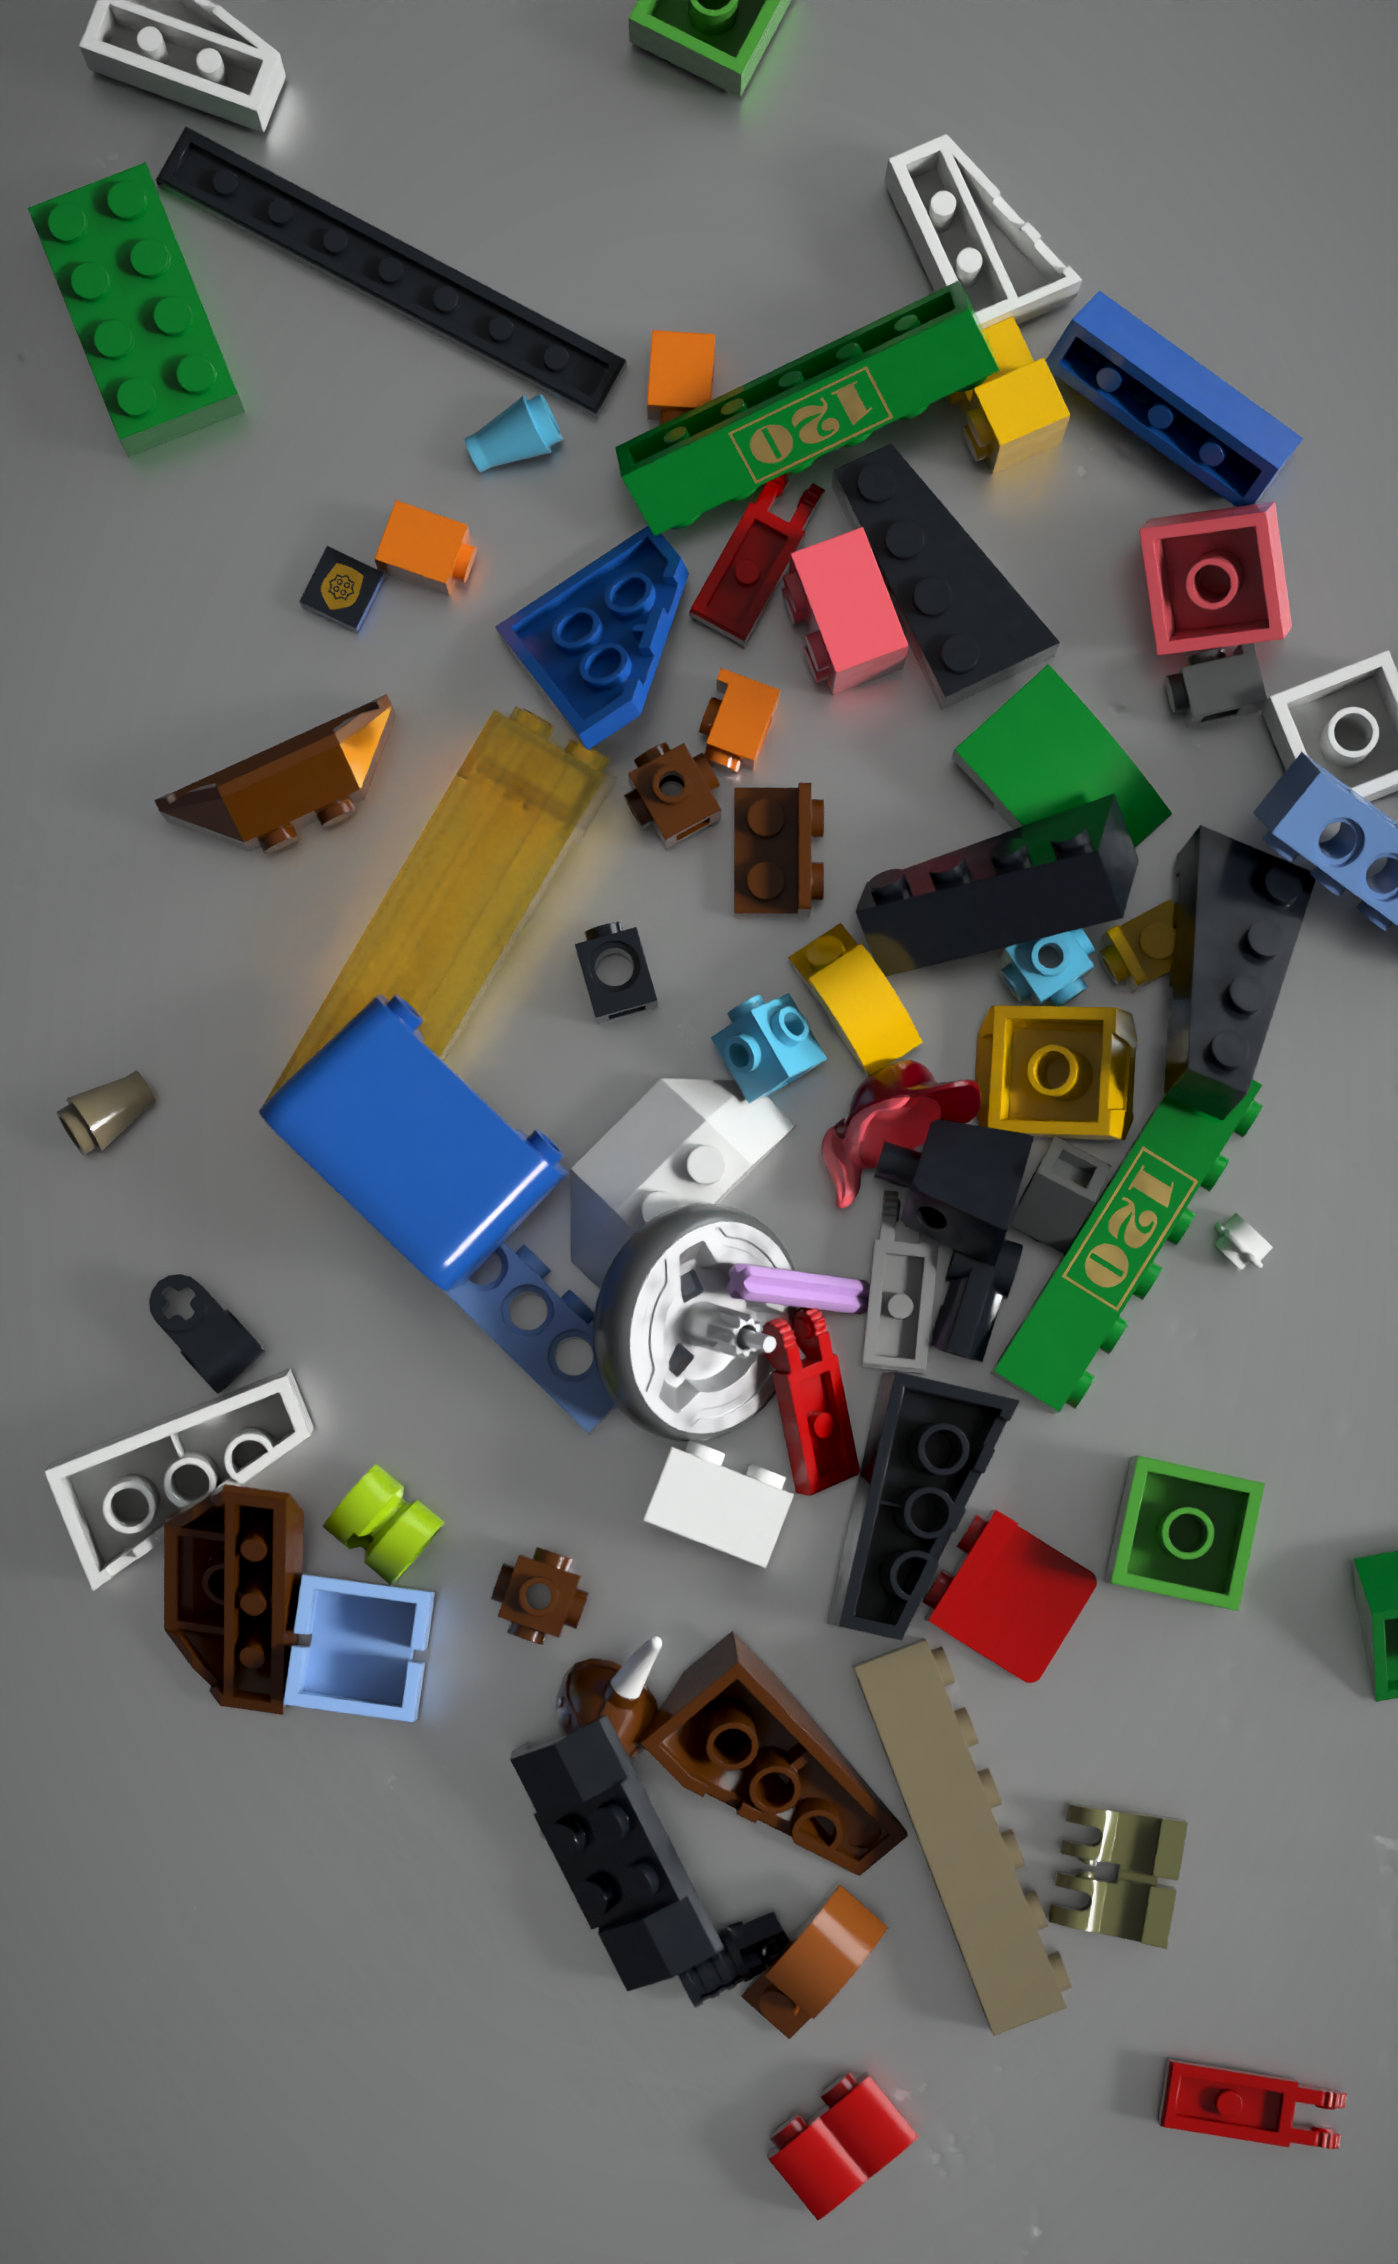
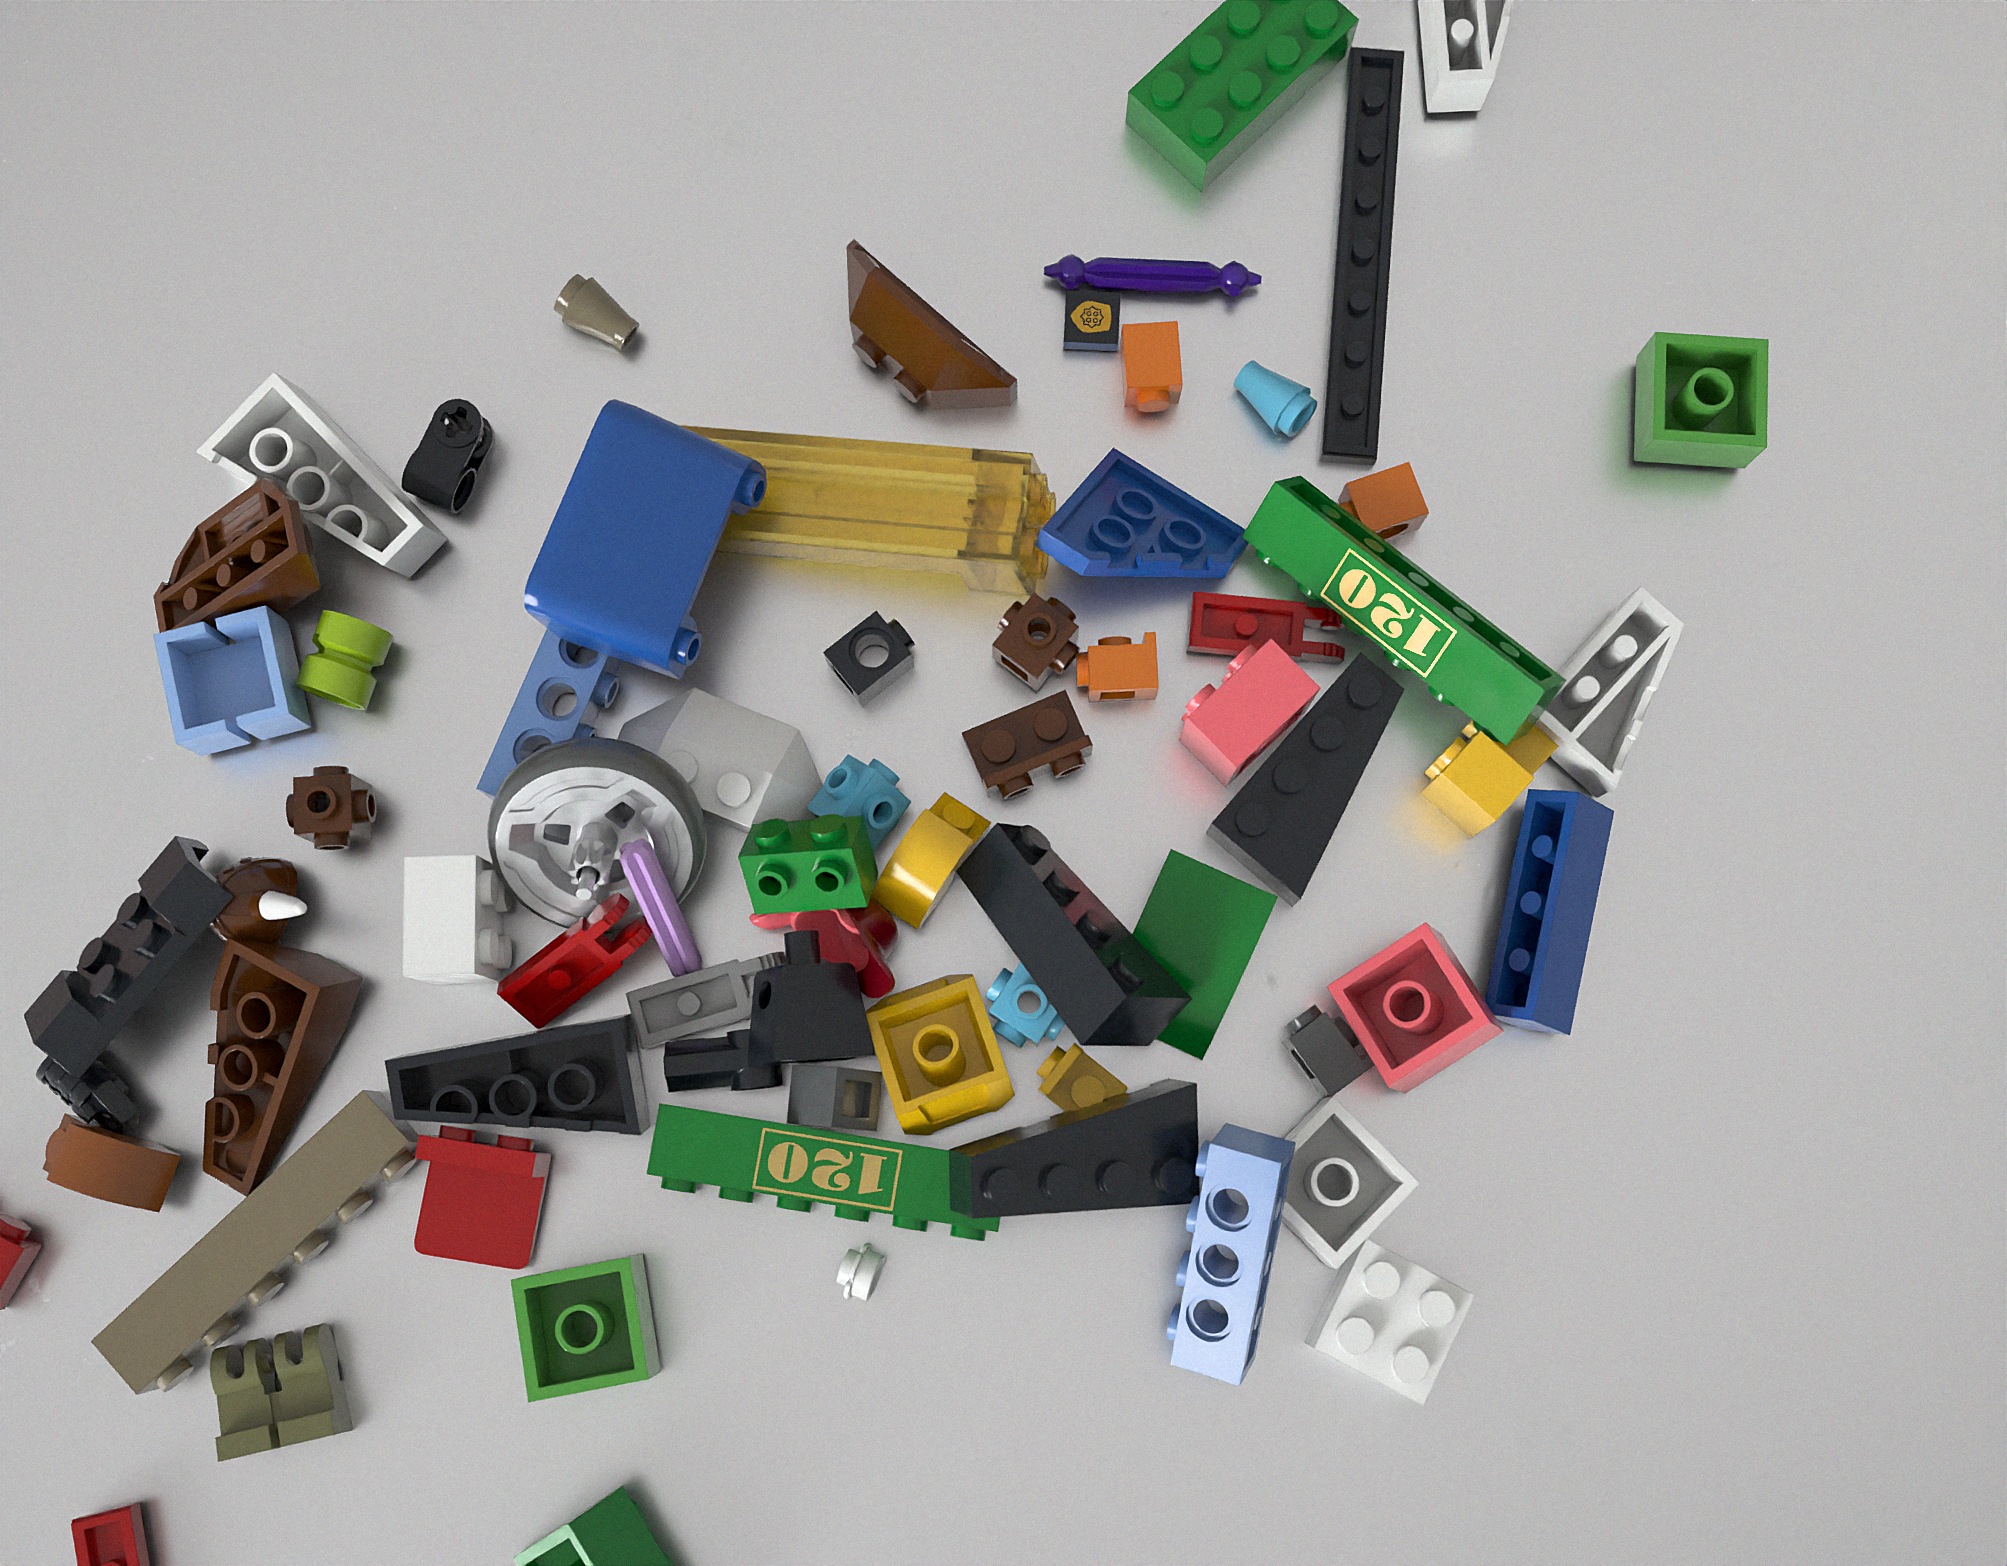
camera: 70 degrees right, 5 degrees down
none -> green brick [738,814,879,915]
none -> dark purple wheel [1044,254,1262,296]

